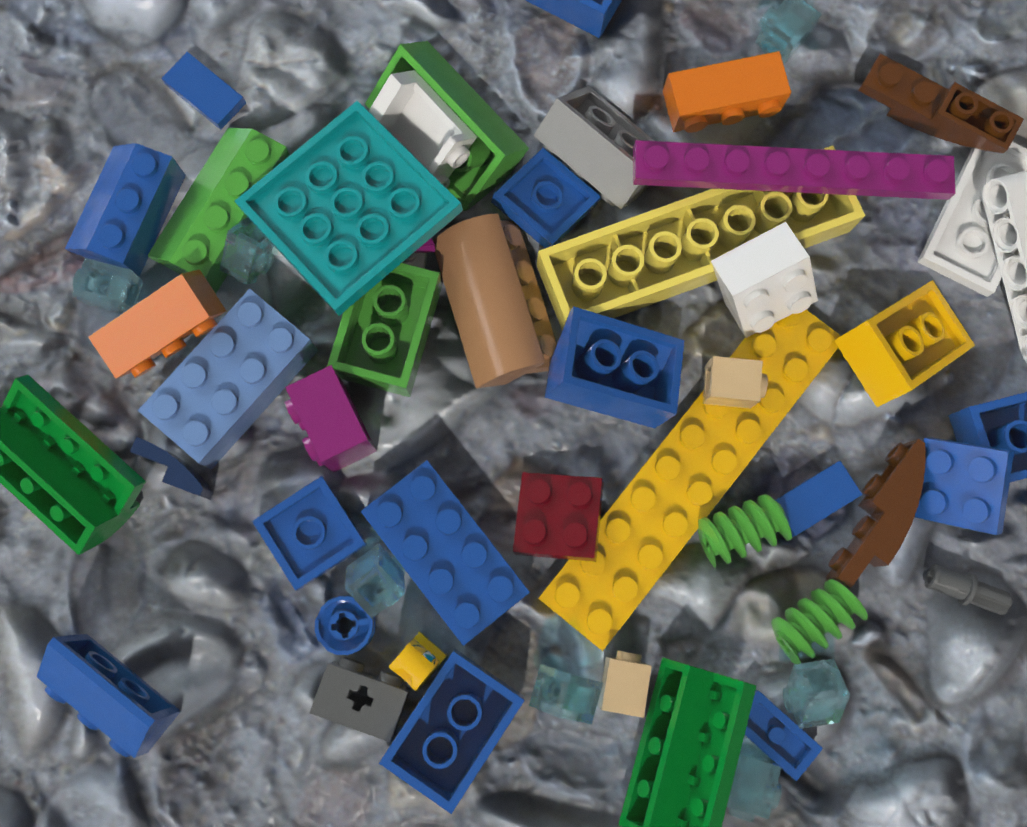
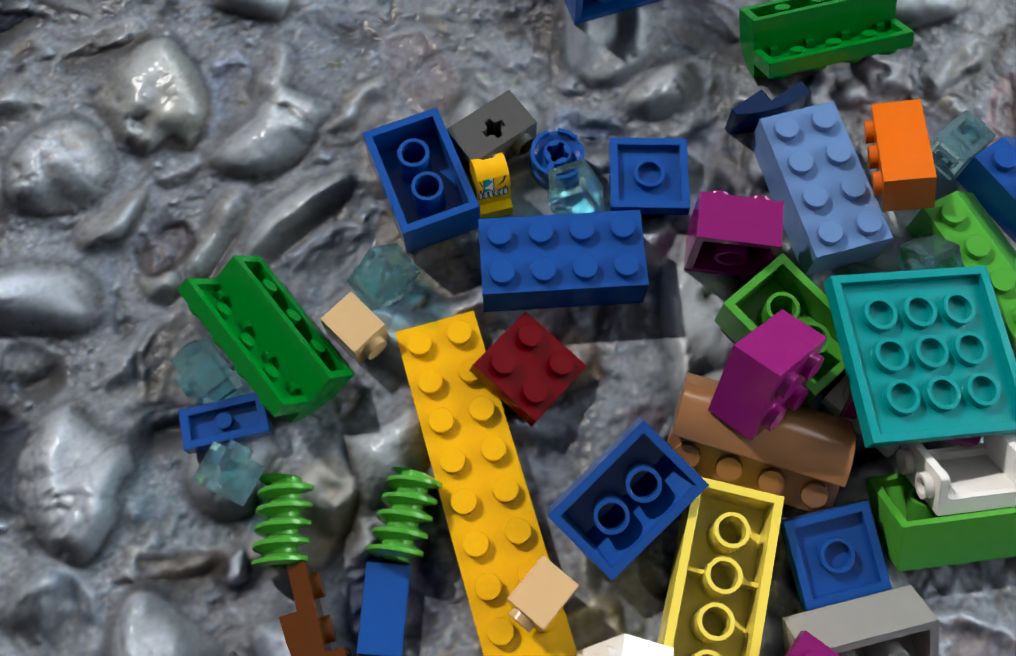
camera: 130 degrees right, 10 degrees down
none -> magenta brick [708,309,827,441]

